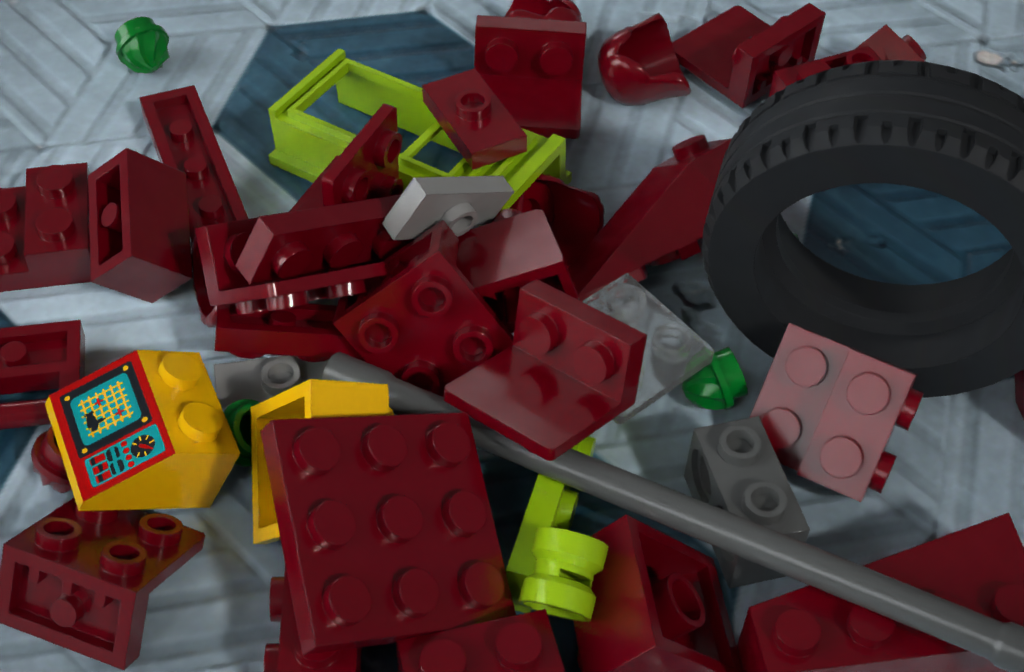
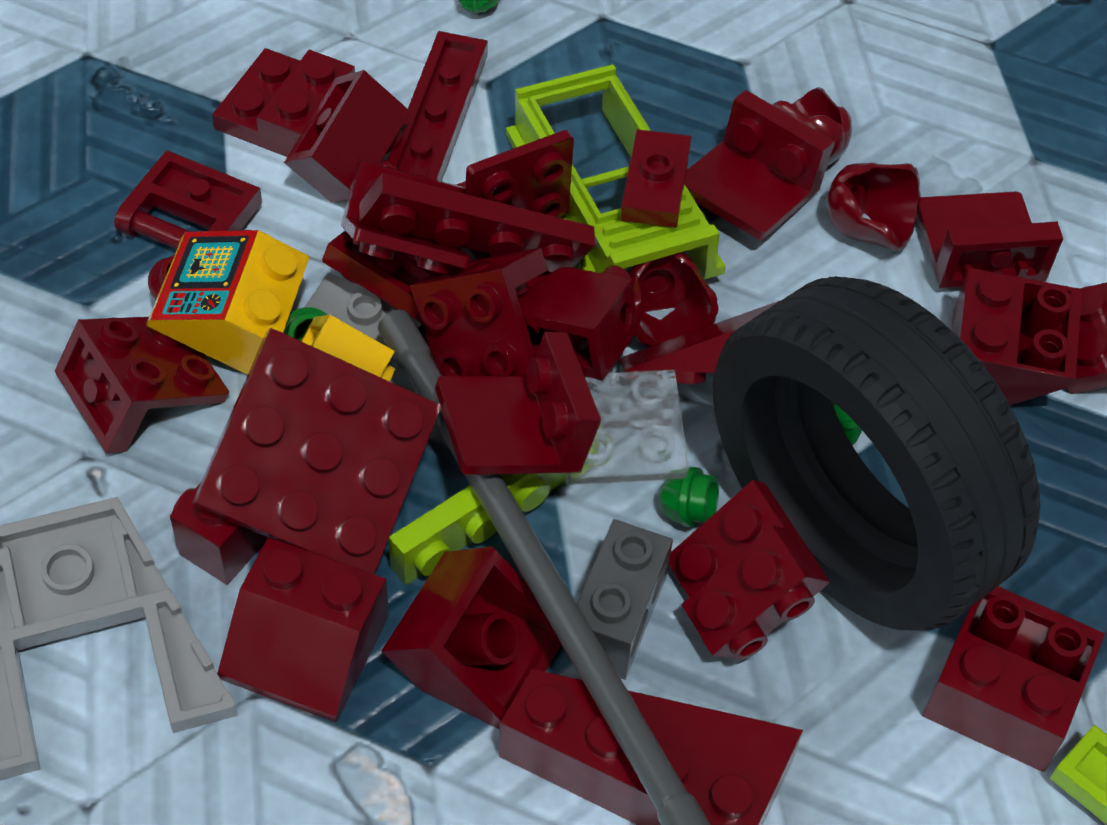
camera: 35 degrees right, 5 degrees up
light grey plate [382,176,515,240] -> none
lime wheel [519,527,609,622] -> none

